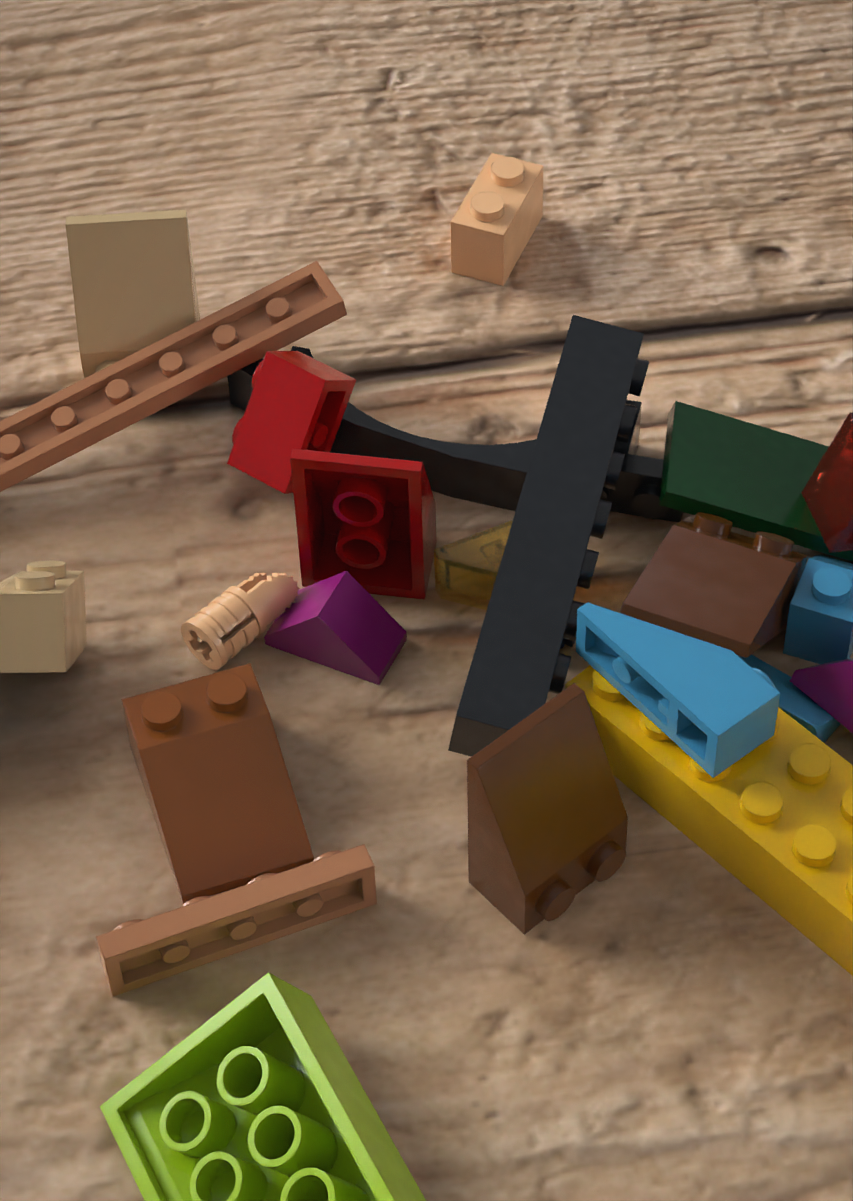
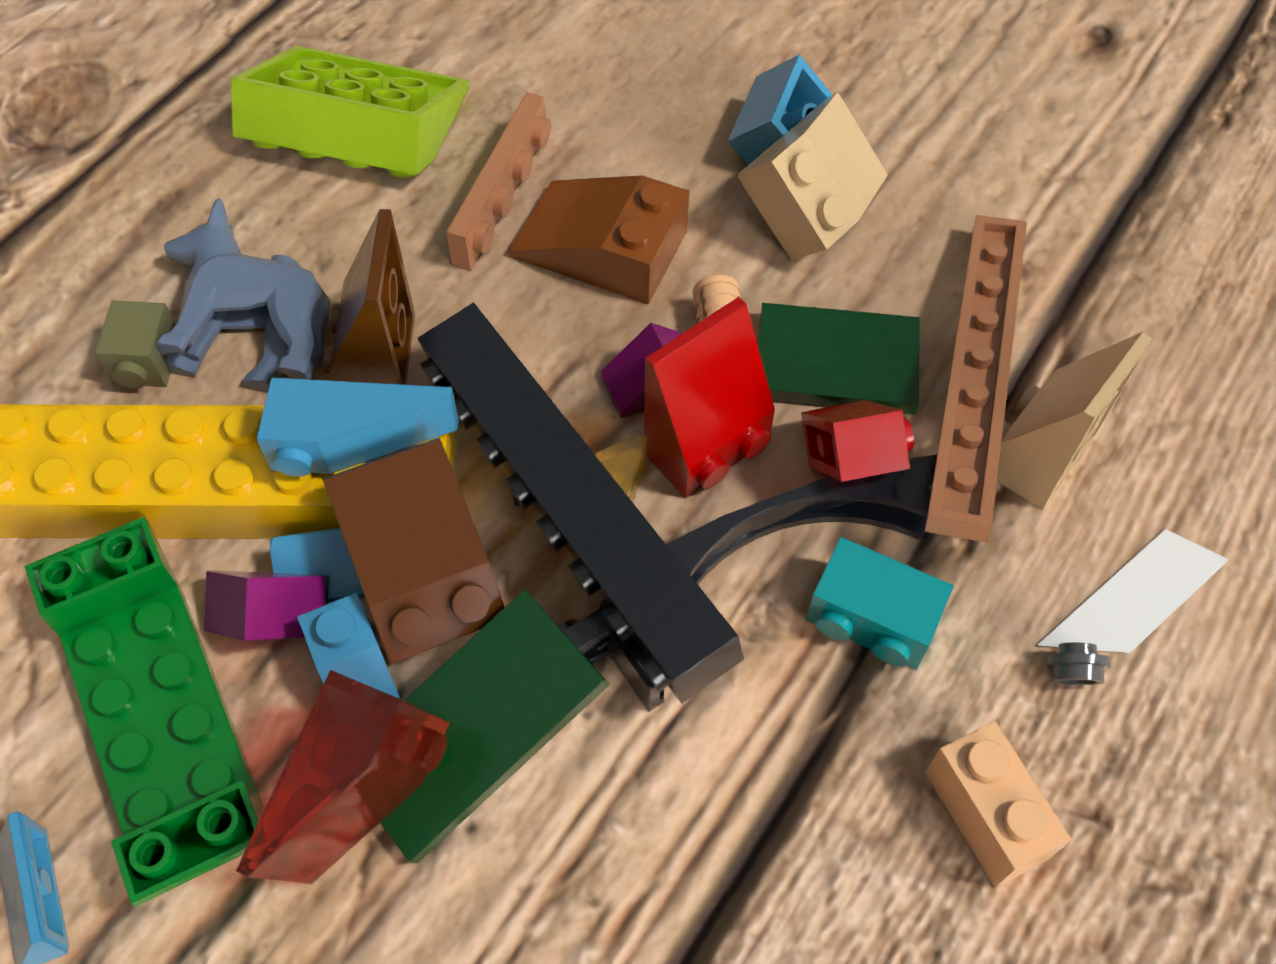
camera: 130 degrees right, 10 degrees up
none -> olive brick [94,300,176,389]
none -> sand blue animal [156,198,330,392]
none -> dark green tile [758,302,920,415]
none -> teal brick [806,537,954,670]
none -> white sticker [1036,529,1229,653]
none -> dark grey plate [1046,642,1111,685]

